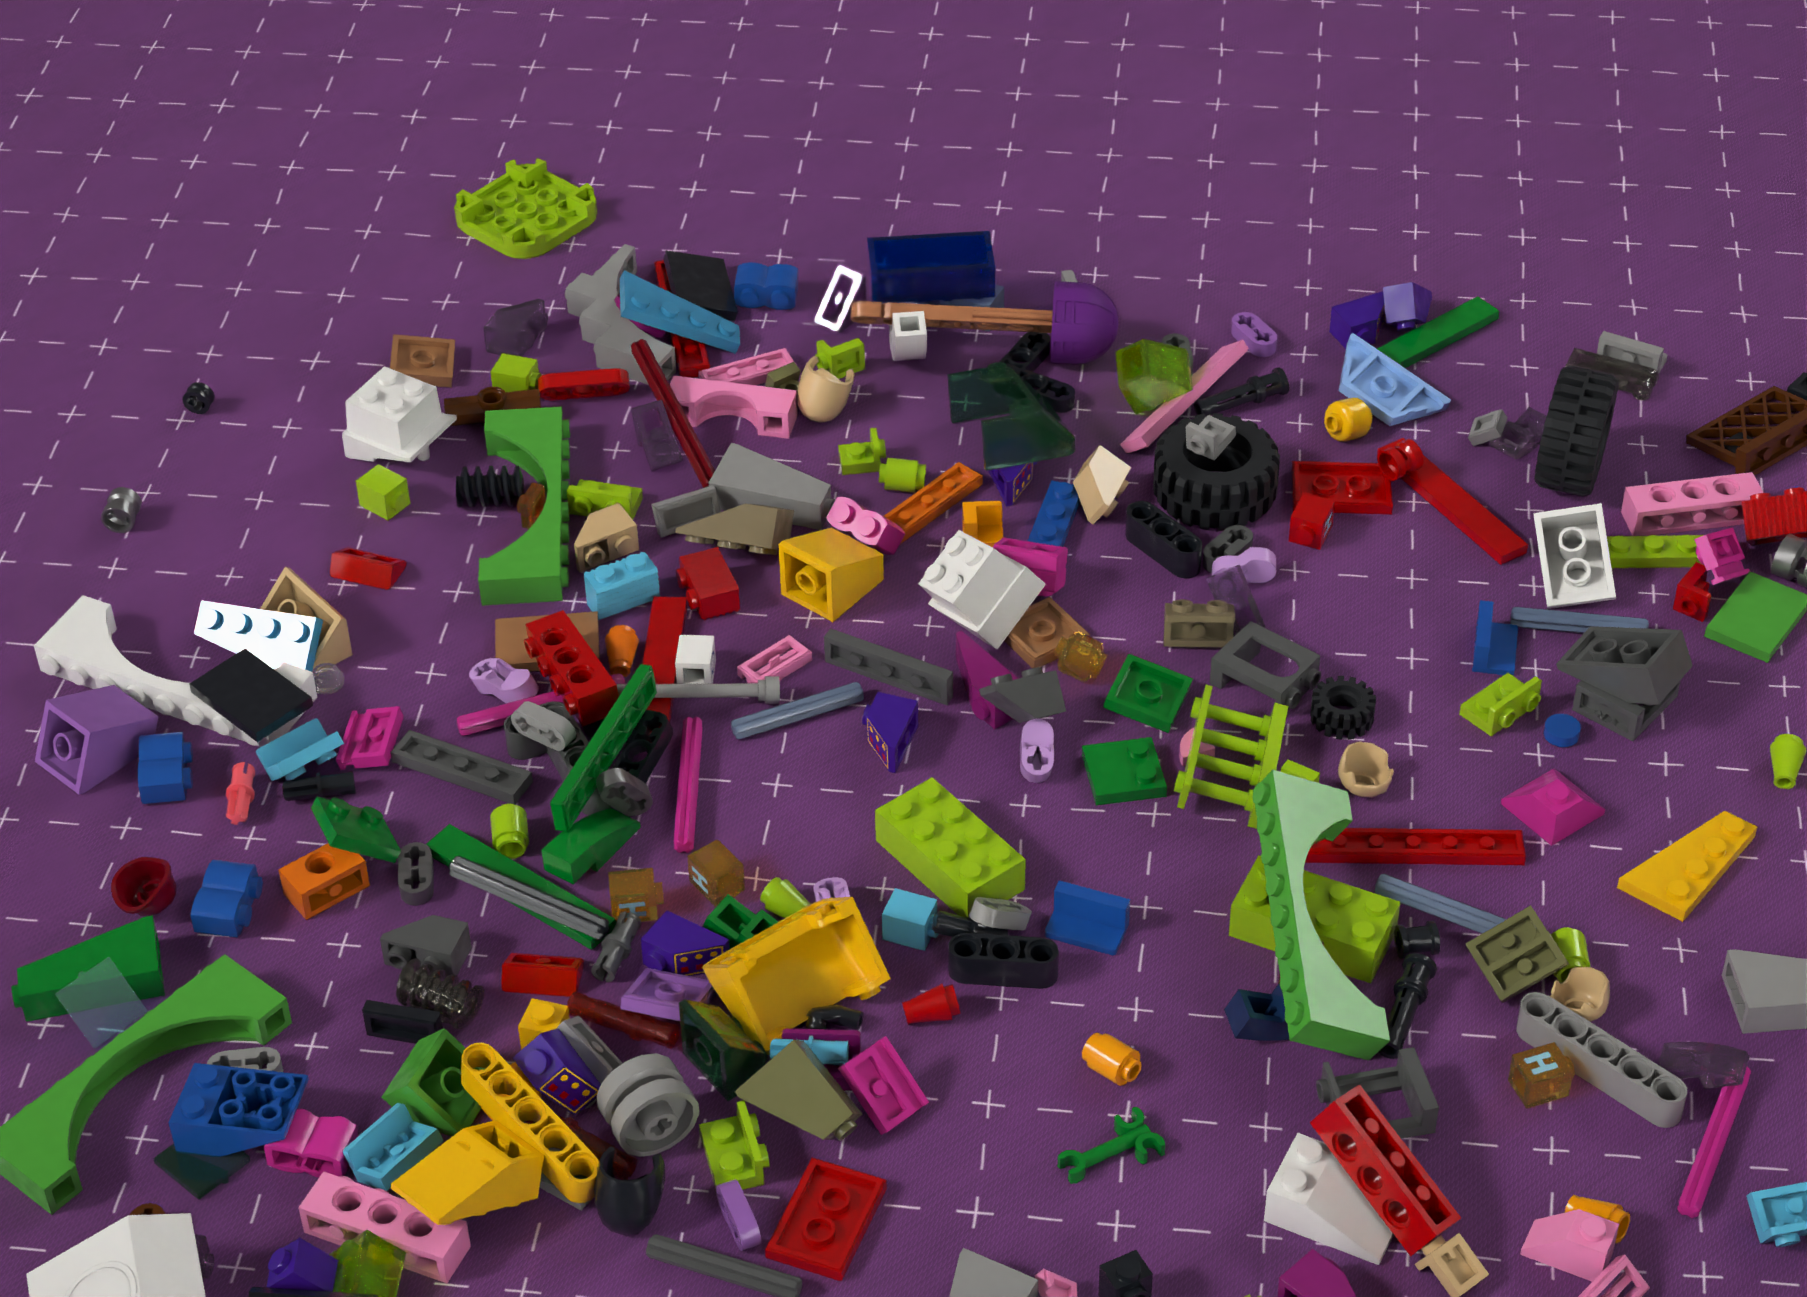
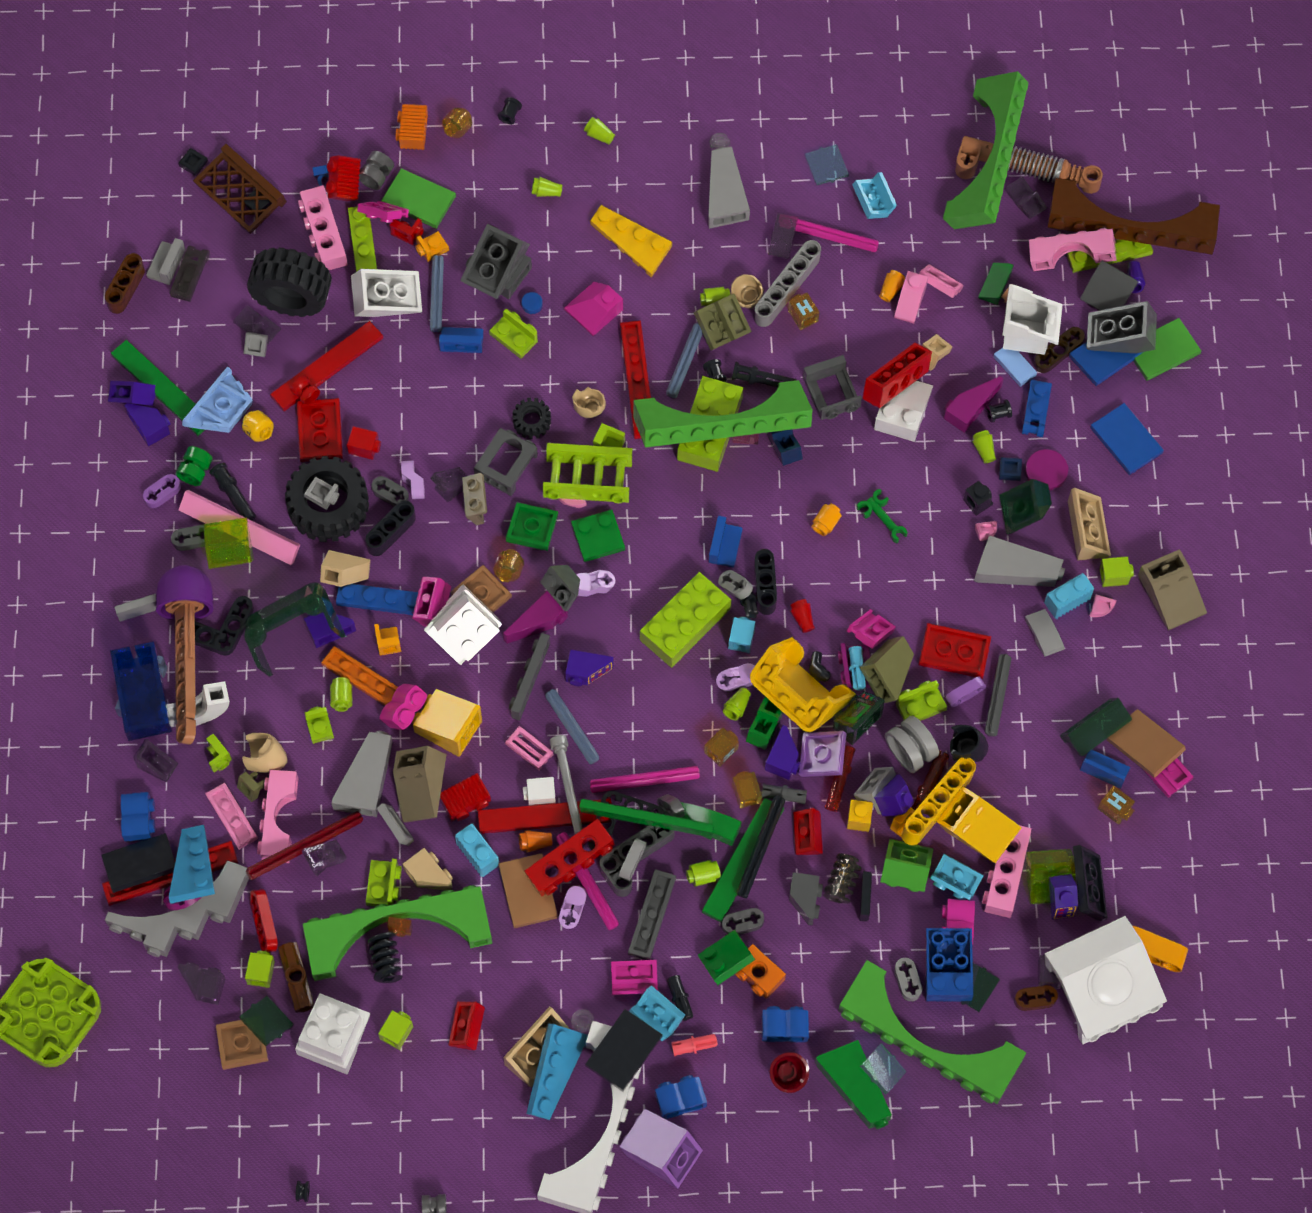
camera: 100 degrees left, 25 degrees up
none -> reddish brown beam [105,253,145,314]
none -> green wheel [175,446,213,486]
none -> clear green piece [239,996,294,1046]
none -> light orange bracket [415,231,449,262]

